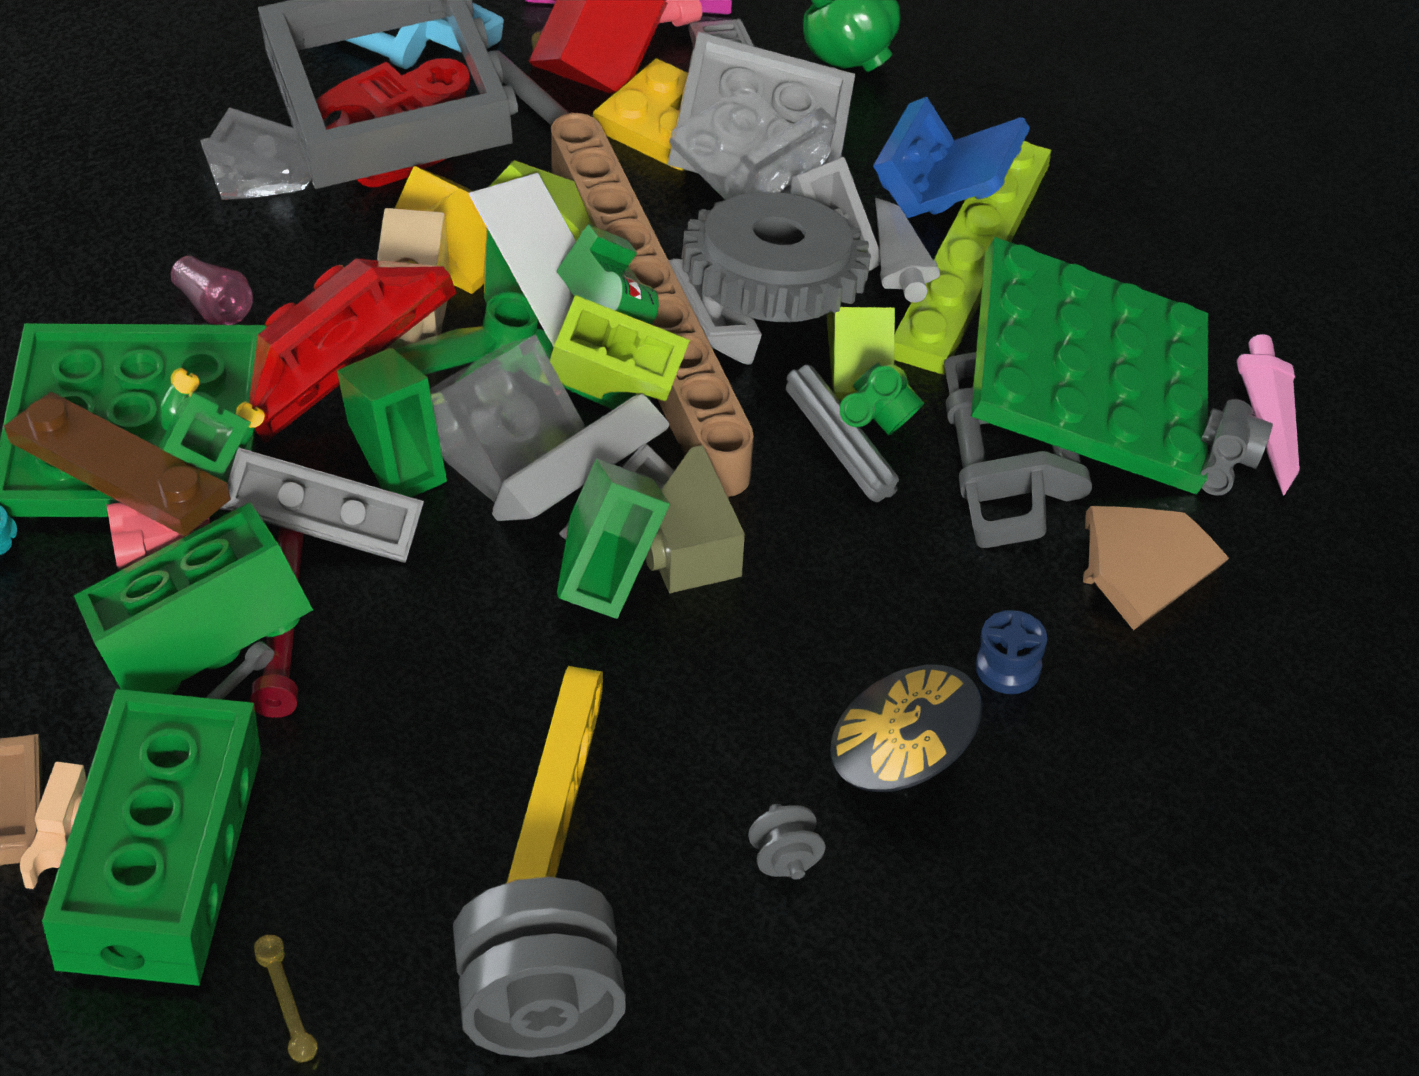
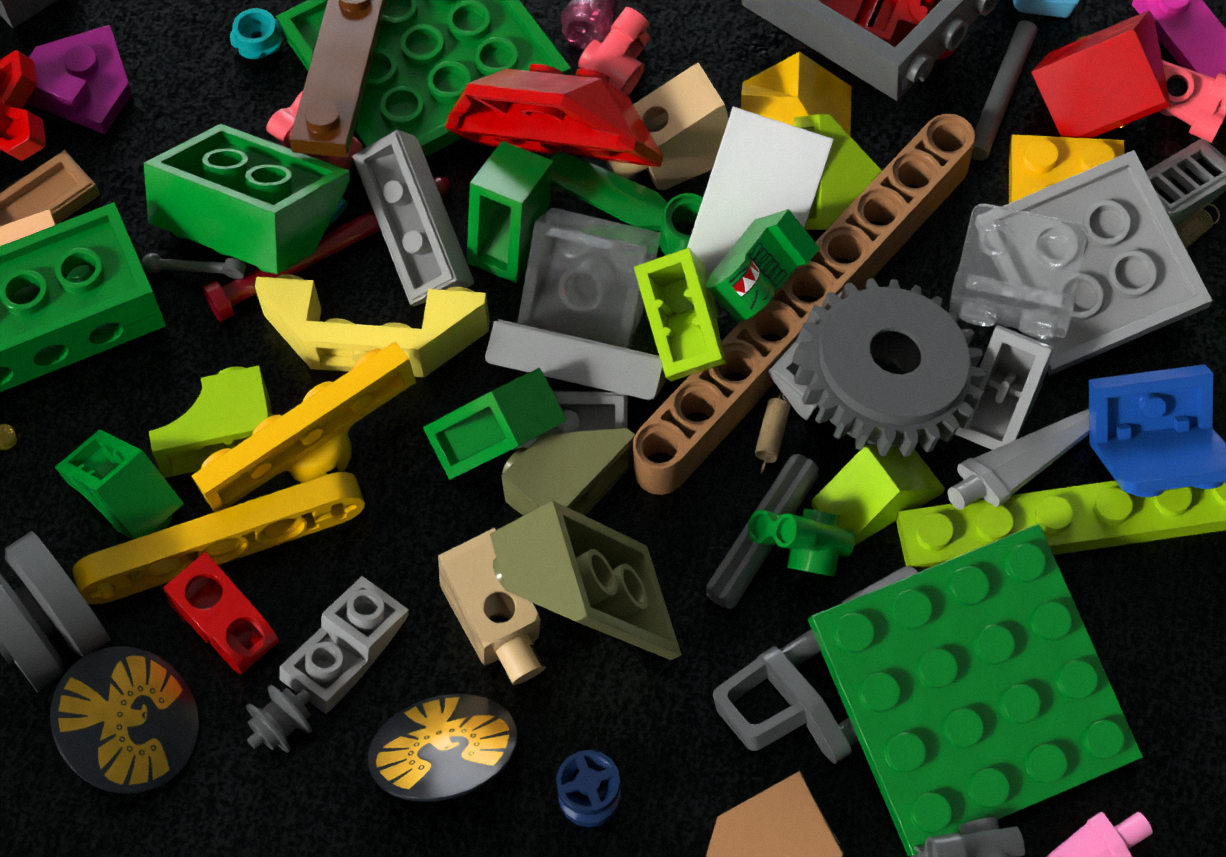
camera: 65 degrees right, 15 degrees up
green piece [158,368,265,479] -> none
none -> shield [50,646,199,794]
none -> green arch [55,429,184,540]
none -> lime arch [149,366,272,478]
none -> red leg [163,552,279,675]
none -> yellow plate [191,341,416,512]
none -> light yellow slope [255,274,490,378]
none -> light grey slope [280,576,409,714]
none -> tan torso [438,528,546,685]
none -> olive slope [490,500,681,660]
none -> coral plate [578,7,650,96]
none -> tan piece [755,392,791,474]

